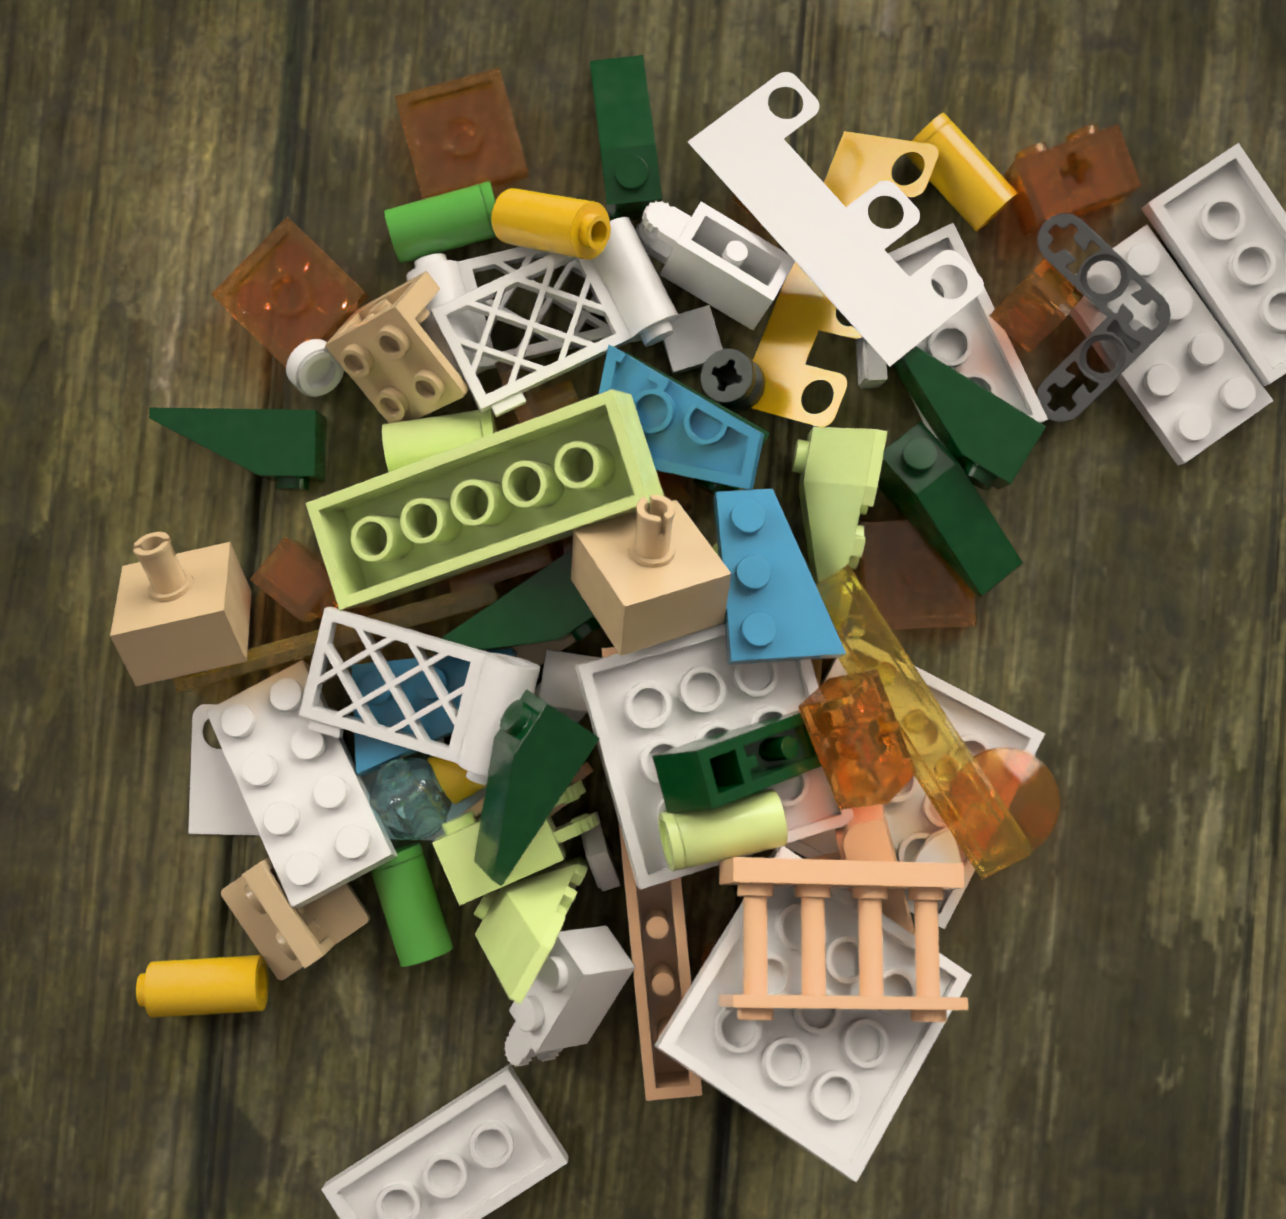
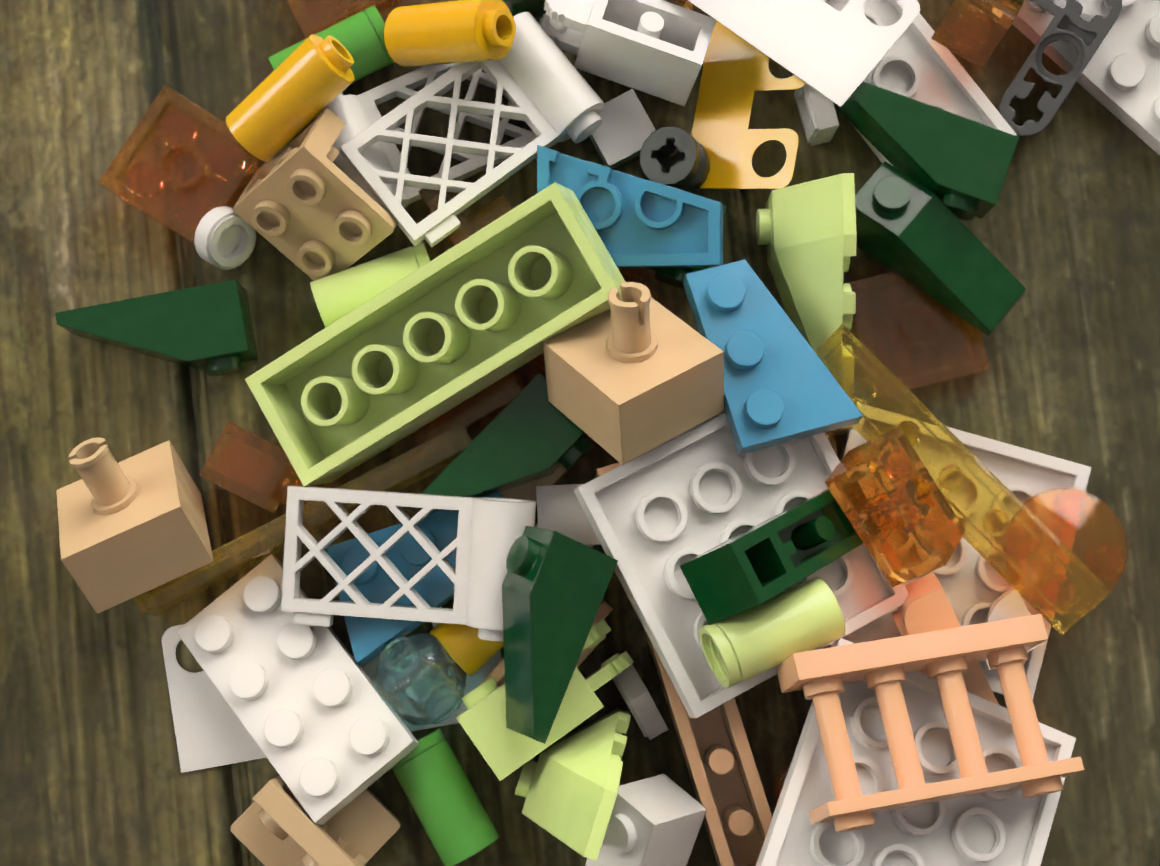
camera: 15 degrees left, 5 degrees down
none -> yellow brick [226,34,355,162]

